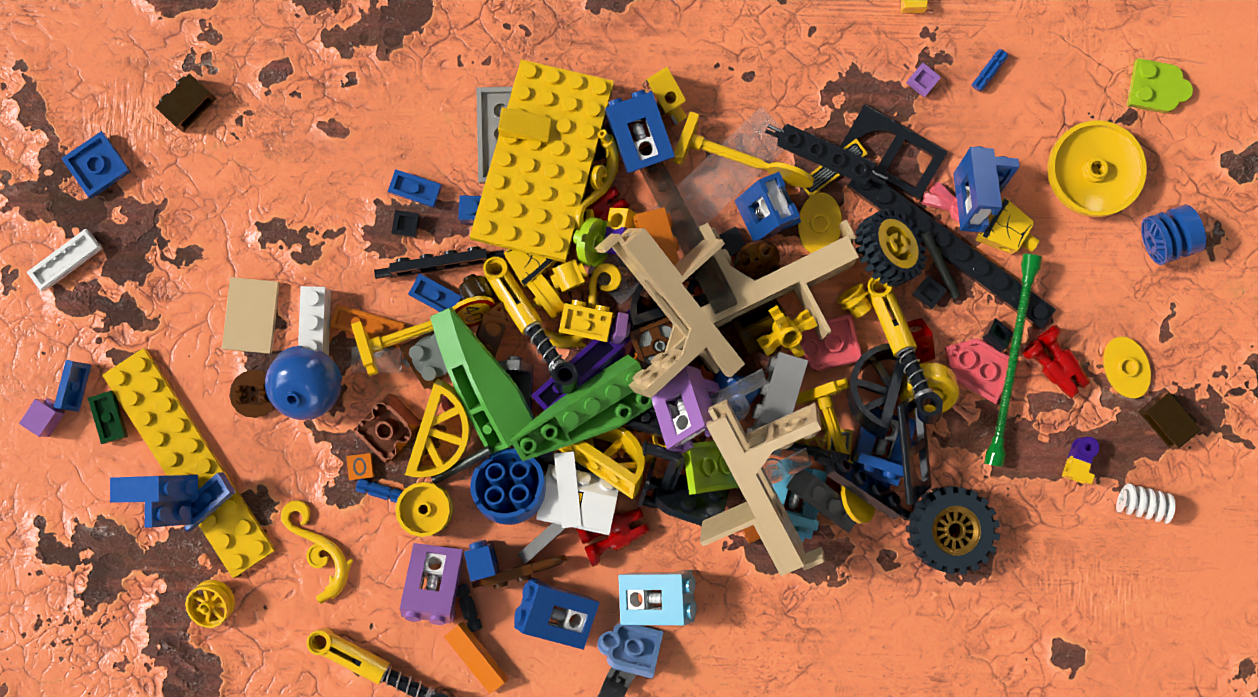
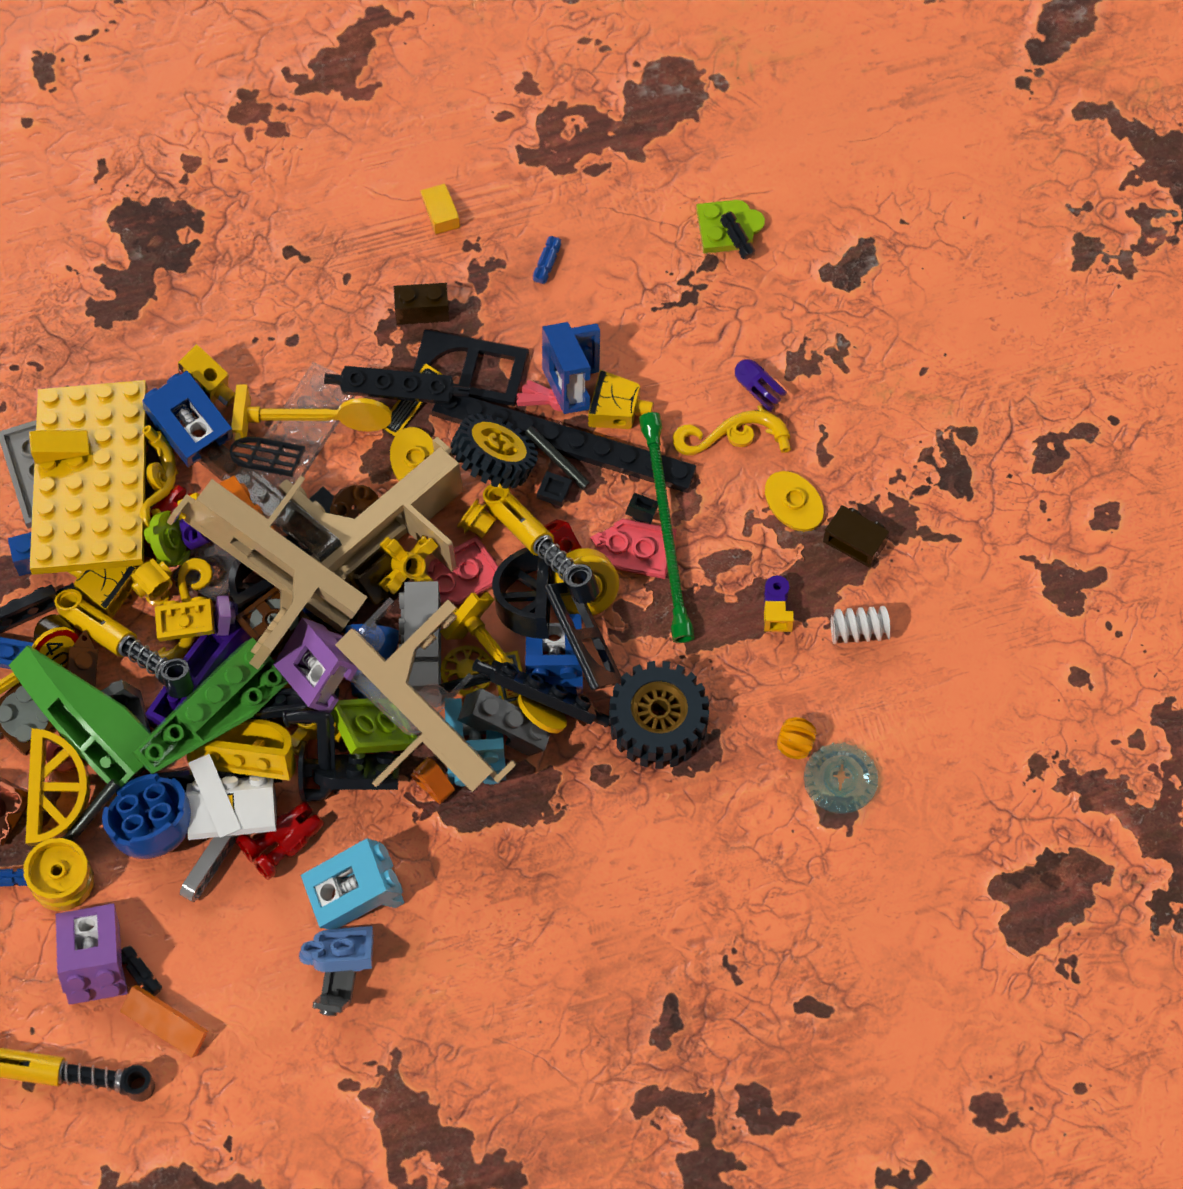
camera: 15 degrees left, 20 degrees down
blue brick [464,540,500,581] -> none
reddish brown plate [471,555,567,589] -> none
blue brick [514,577,600,650] -> none
yellow wheel [526,274,564,319] -> none
blue brick [734,172,801,241] -> none
medium lavender plate [906,62,941,97] -> none
red piece [1022,325,1091,398] -> none
yellow dish [1047,120,1147,217] -> none
blue wheel [1141,204,1206,265] -> none
none -> black window [230,436,305,477]
none -> dark brown piece [394,283,449,325]
none -> yellow plant [673,405,791,456]
none -> black axle [720,211,755,260]
none -> dark purple arm [734,359,787,412]
none -> light orange piece [777,717,817,759]
none -> clear light blue gear [804,742,878,813]

